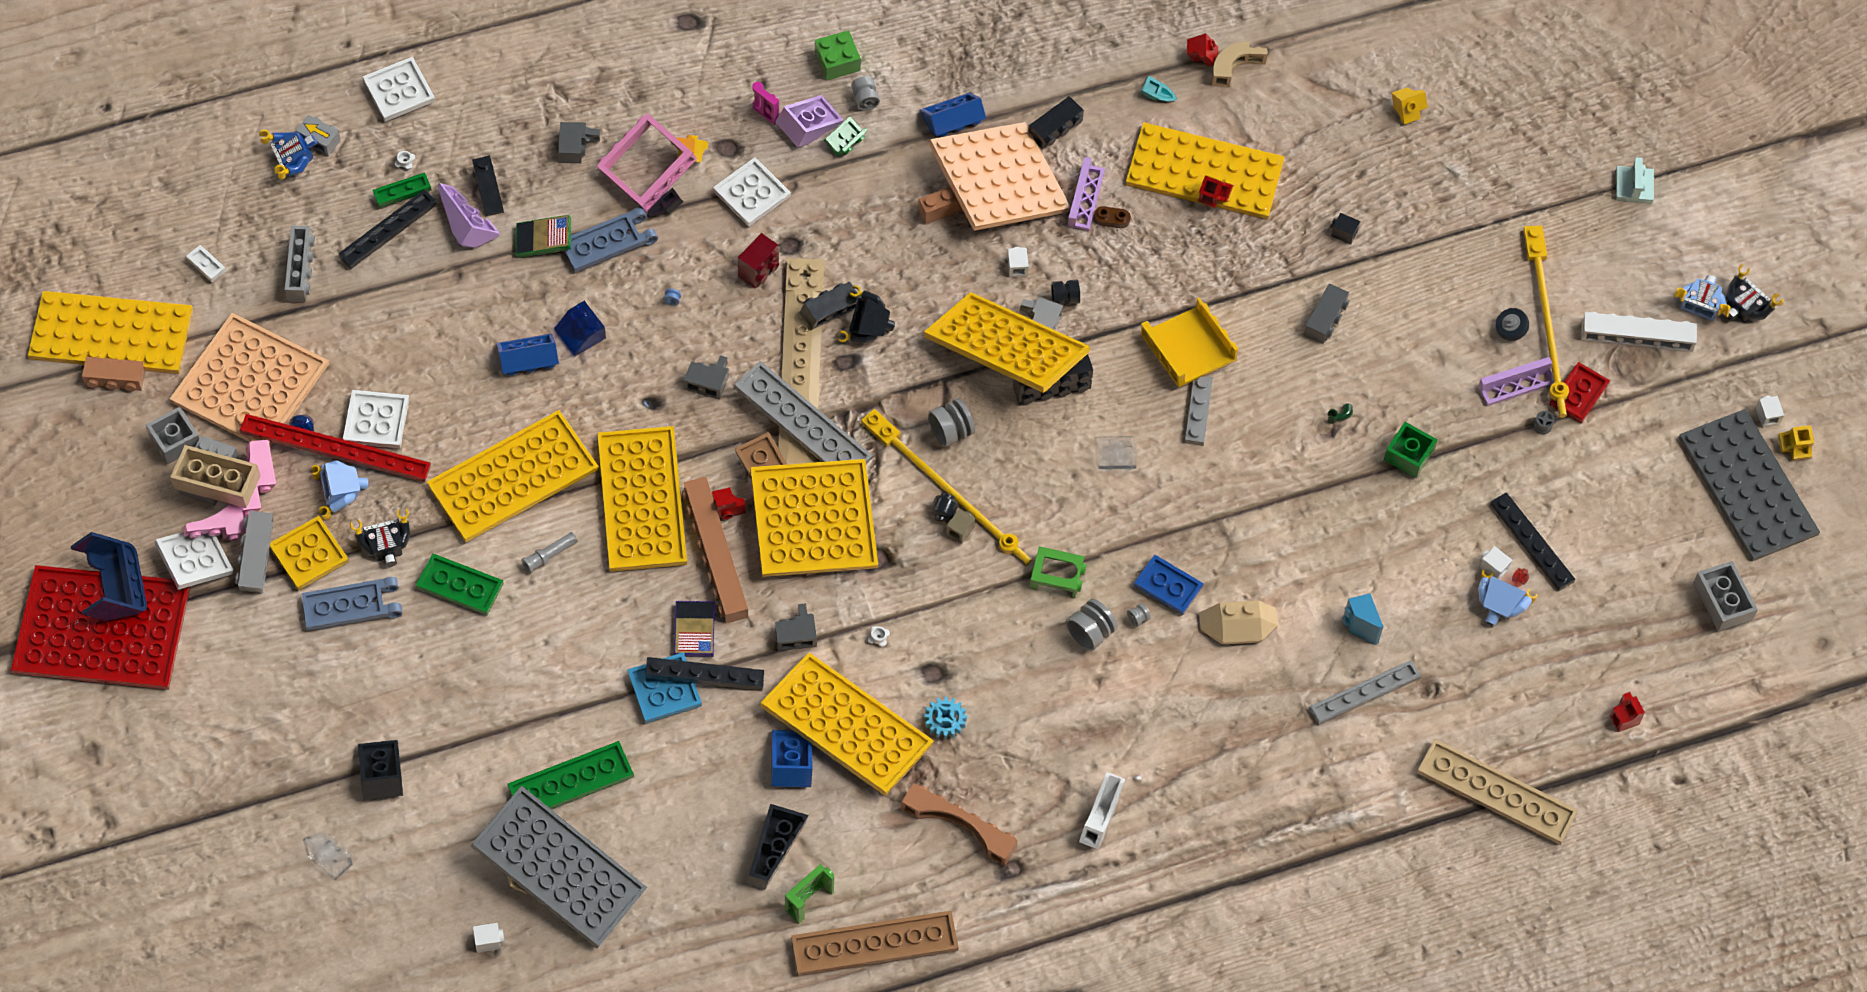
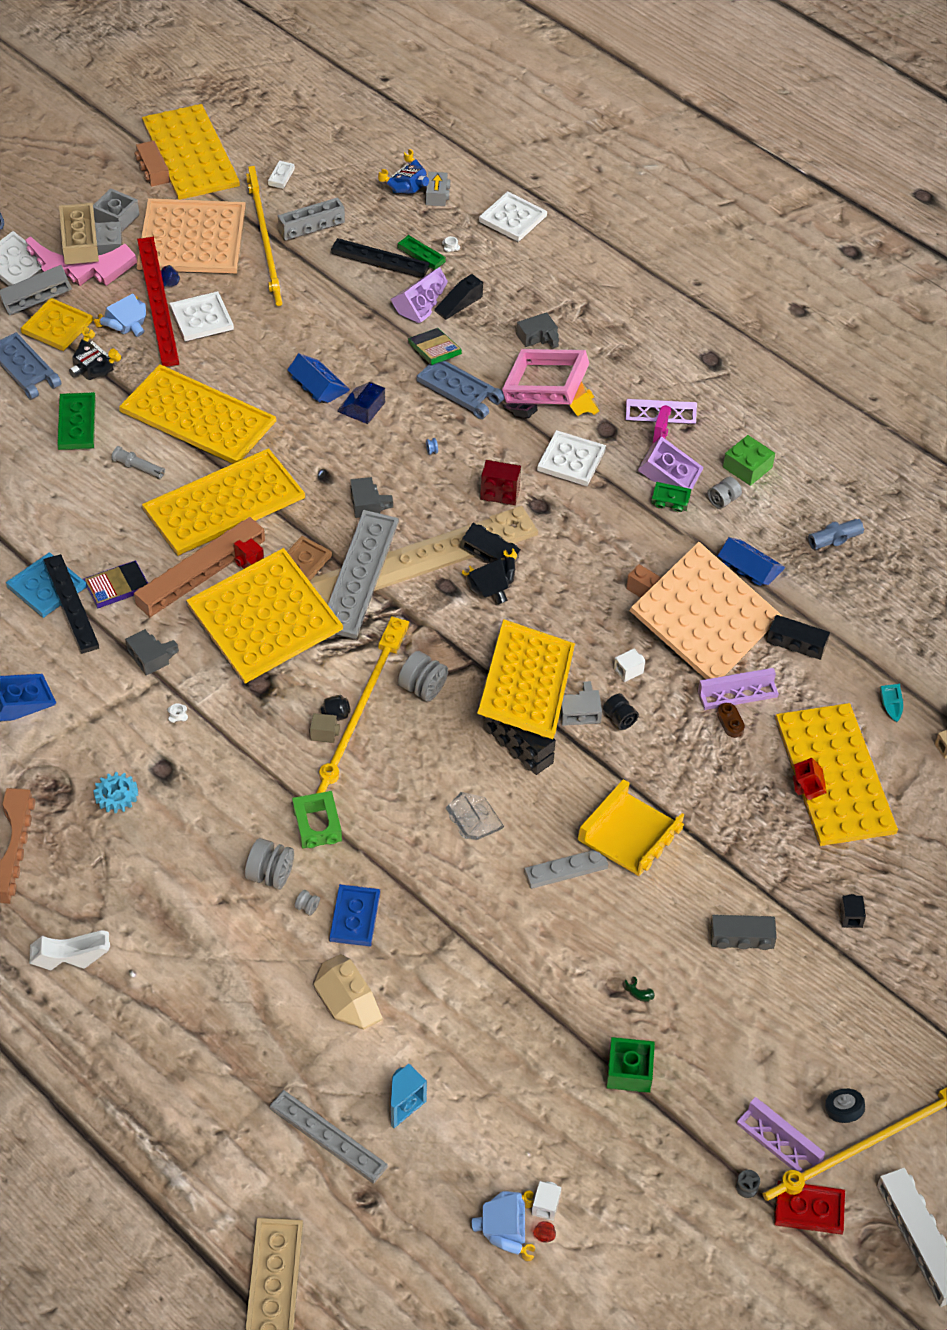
camera: 65 degrees right, 10 degrees down
yellow plate [760,652,934,796] -> none
black plate [1490,492,1575,591] -> none
none -> yellow bar [246,166,282,306]
none -> lavender fence [626,399,697,424]
none -> sand blue piece [808,519,864,549]

